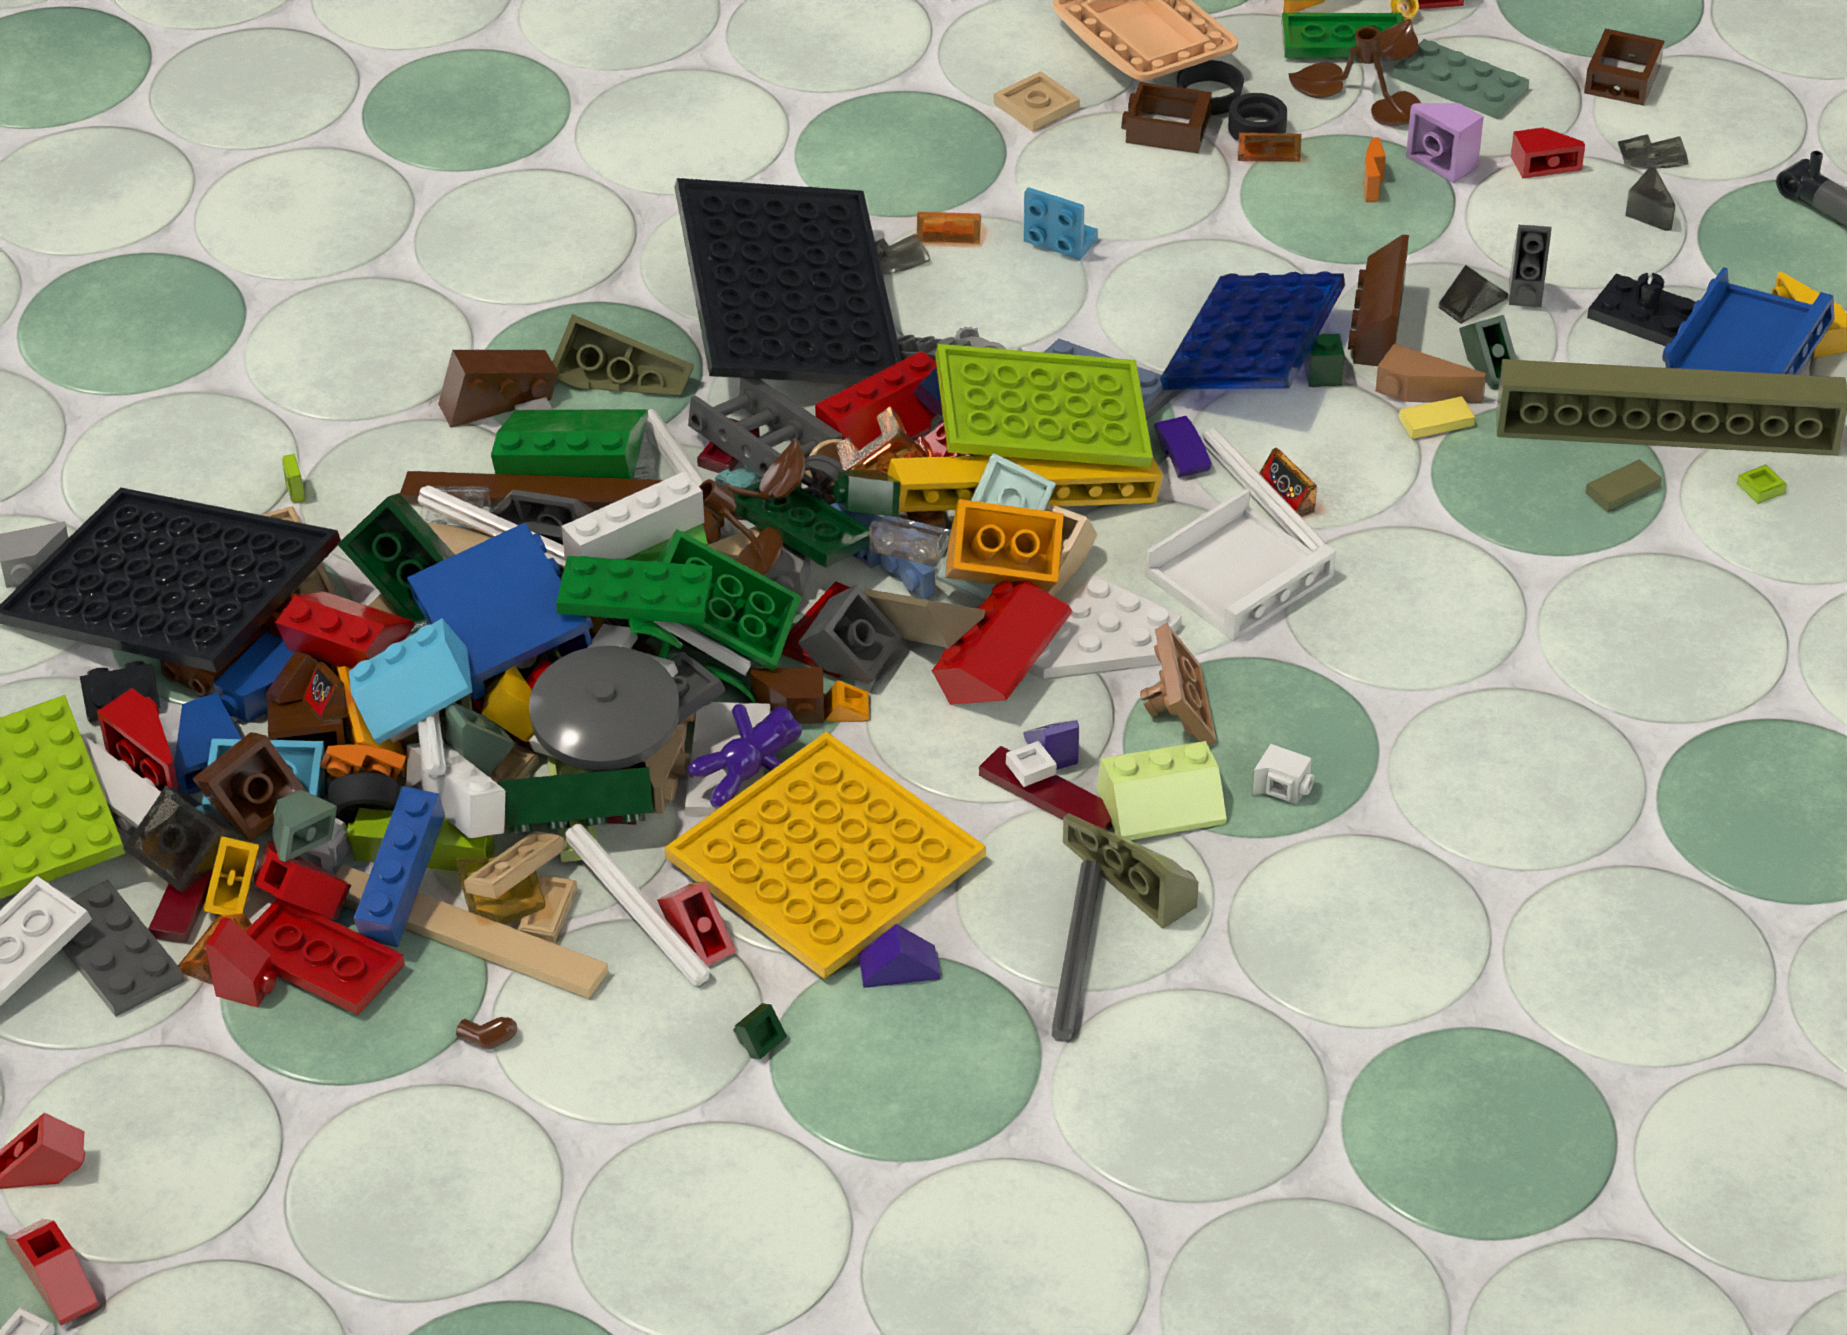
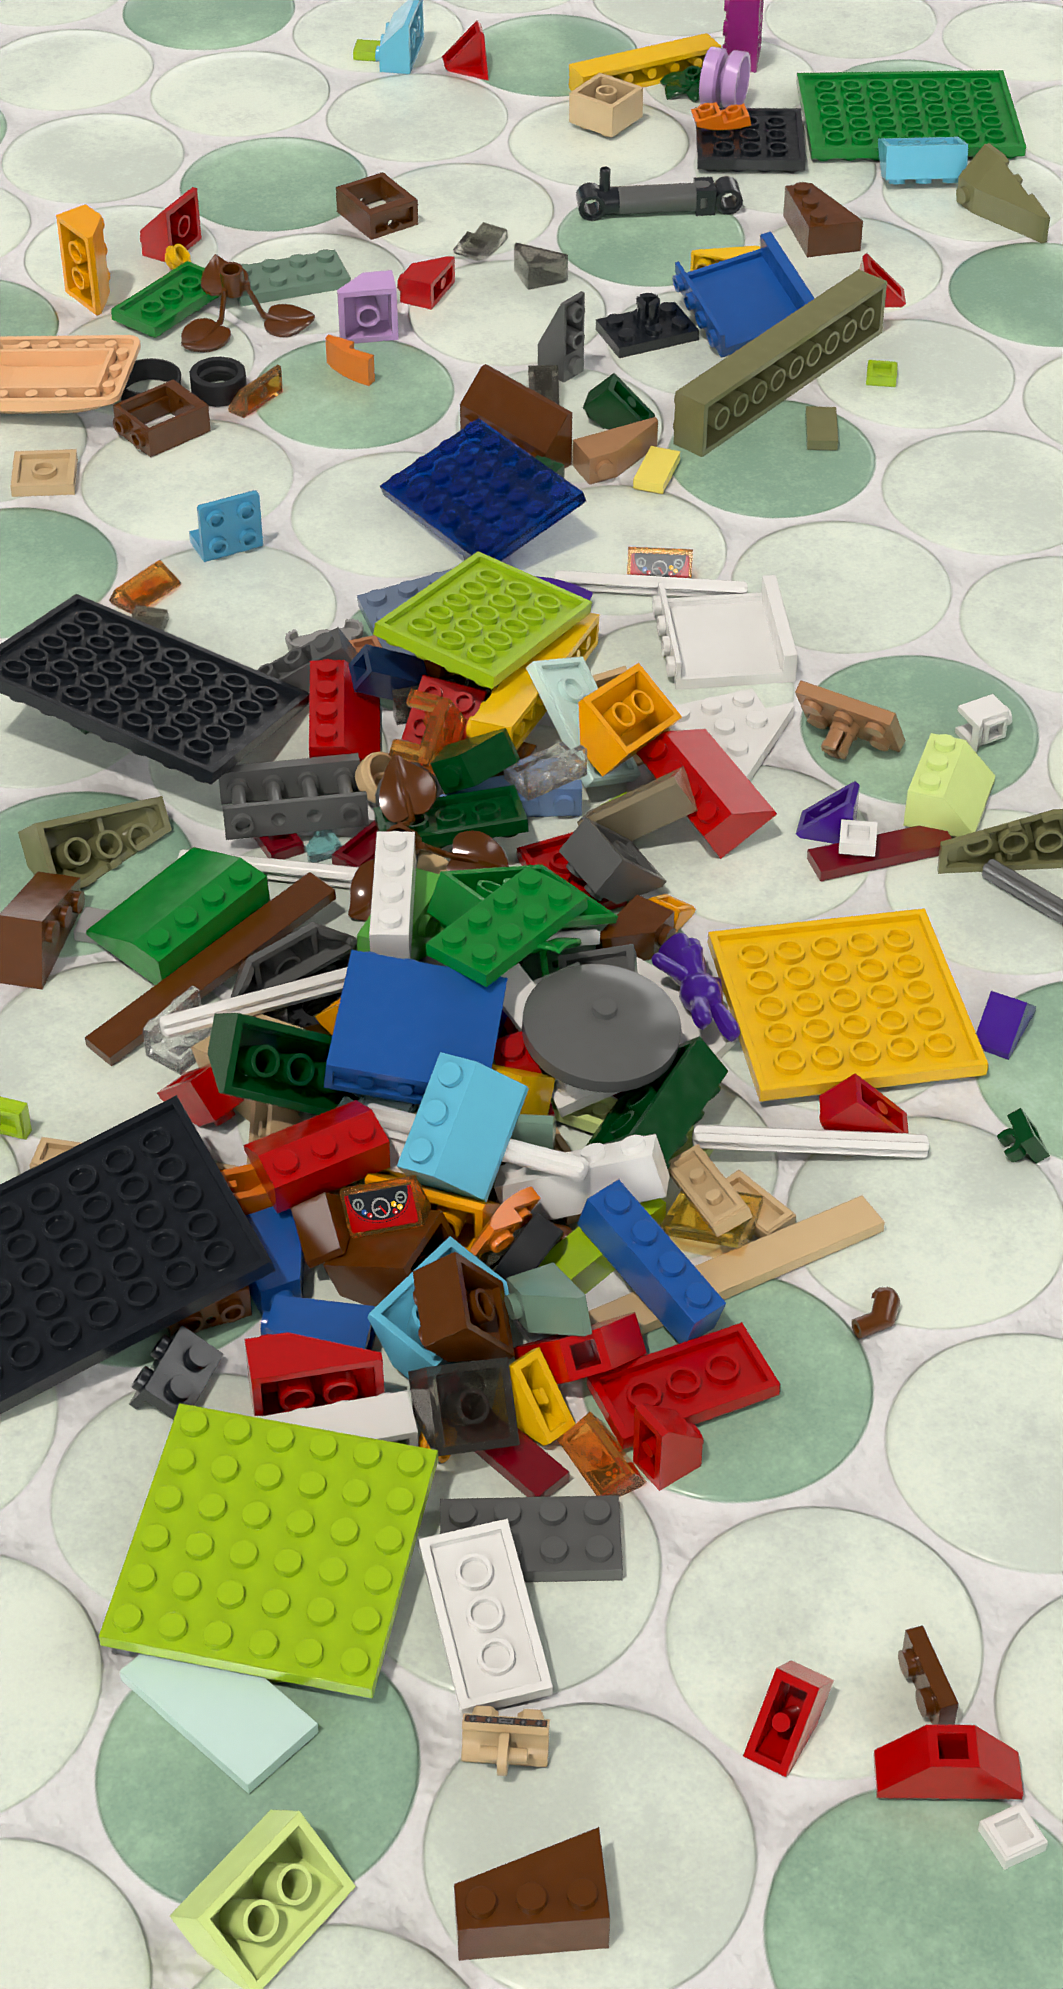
camera: 55 degrees left, 0 degrees up
none -> reddish brown plate [898,1625,959,1725]

